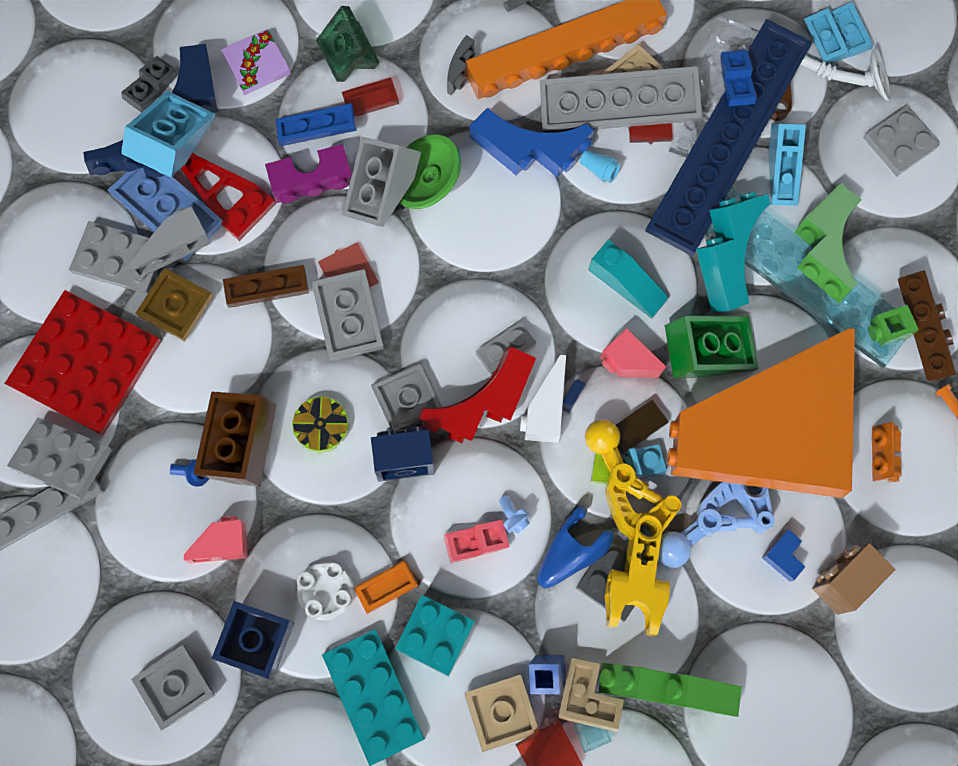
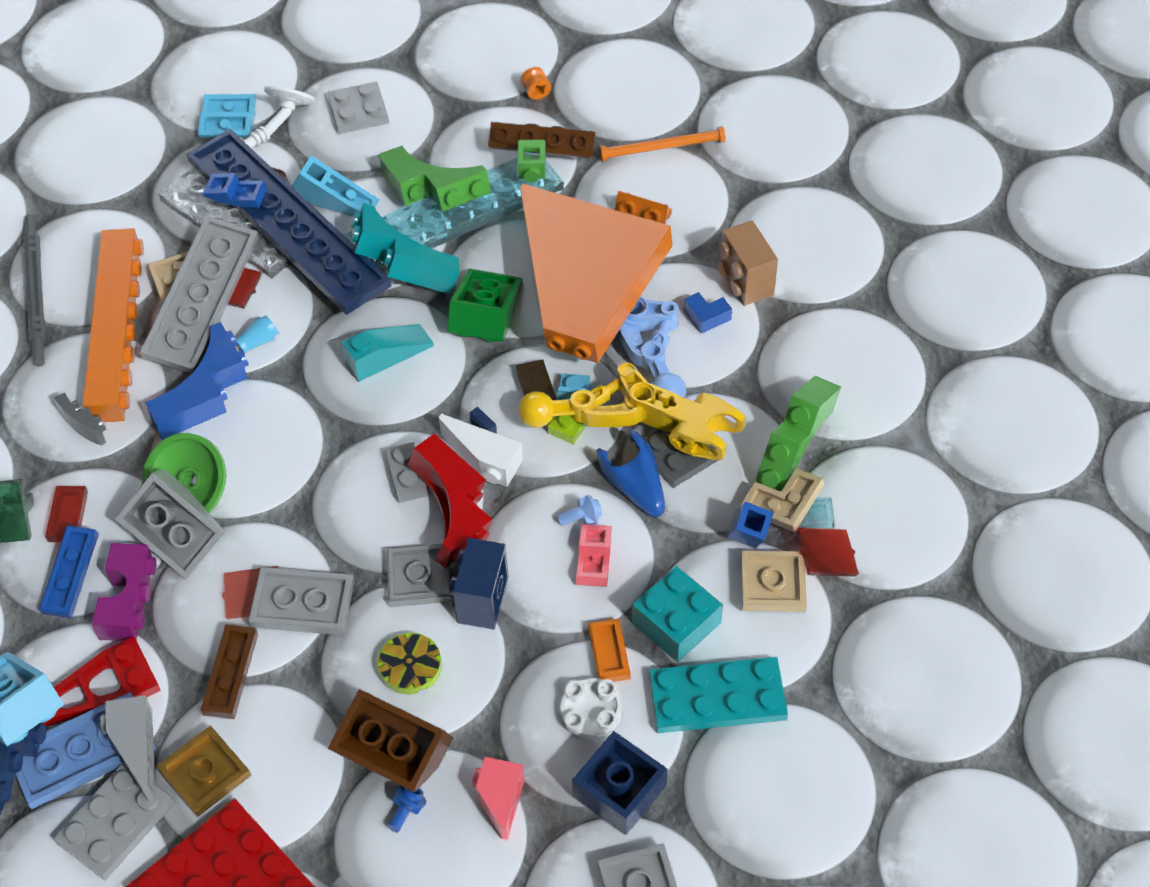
camera: 65 degrees left, 20 degrees down
coral slope [600,328,666,378] -> none

